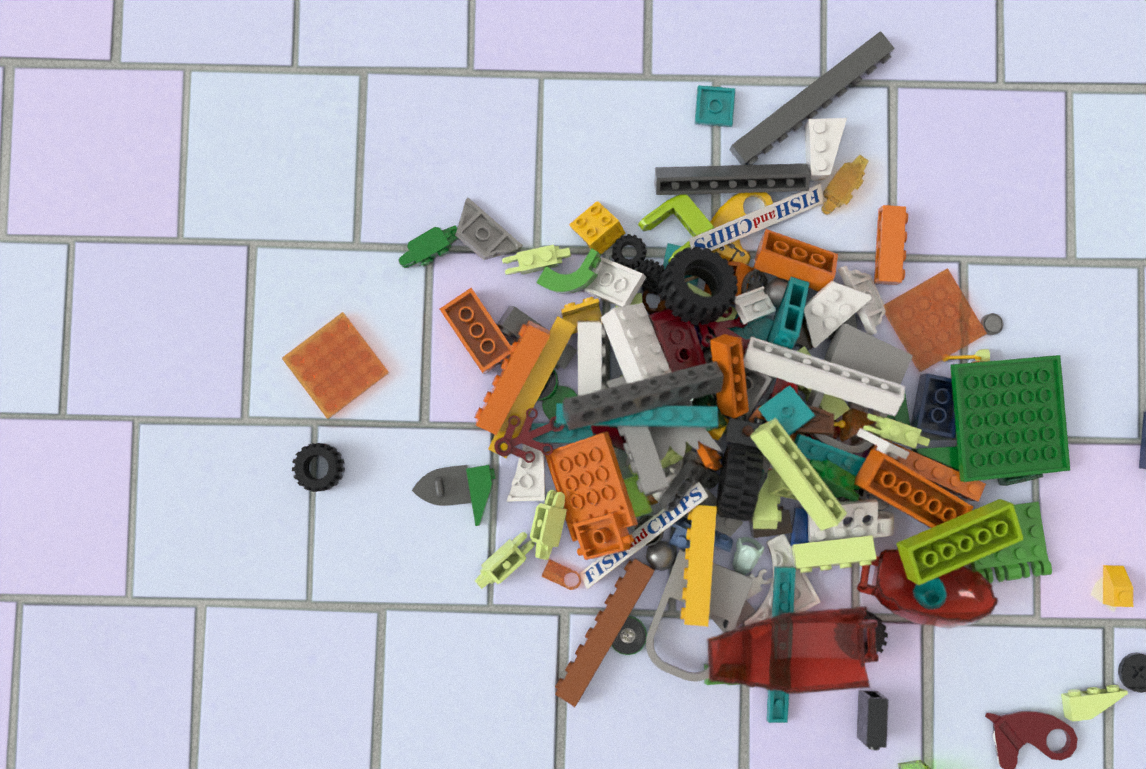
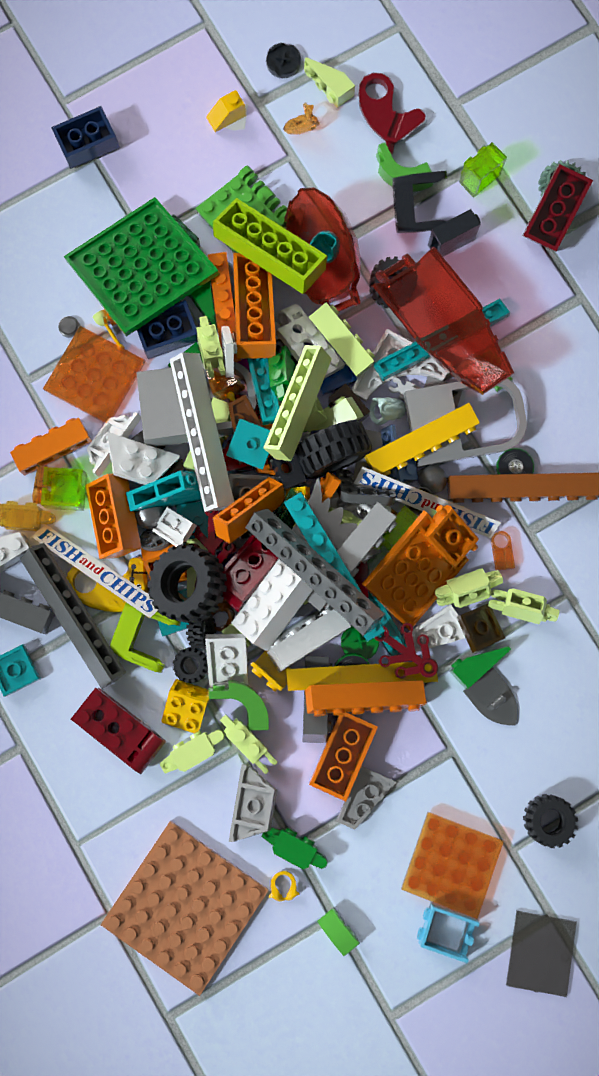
camera: 120 degrees left, 5 degrees down
none -> clear orange piece [32,465,51,505]
none -> clear neon green piece [41,467,87,511]
none -> dark red hinge [70,687,166,774]
none -> nougat plate [100,821,269,996]
none -> yellowish green hinge [159,729,225,774]
none -> yellow piece [269,871,300,902]
none -> clear orange piece [283,102,320,135]
none -> bright green slope [317,908,360,956]
none -> light grey wing [336,766,397,830]
none -> bright green arch [376,142,433,192]
none -> black connector [392,171,447,233]
none -> window [417,903,479,964]
none -> dark brown plate [456,603,505,653]
none -> clear smoke piece [506,910,577,997]

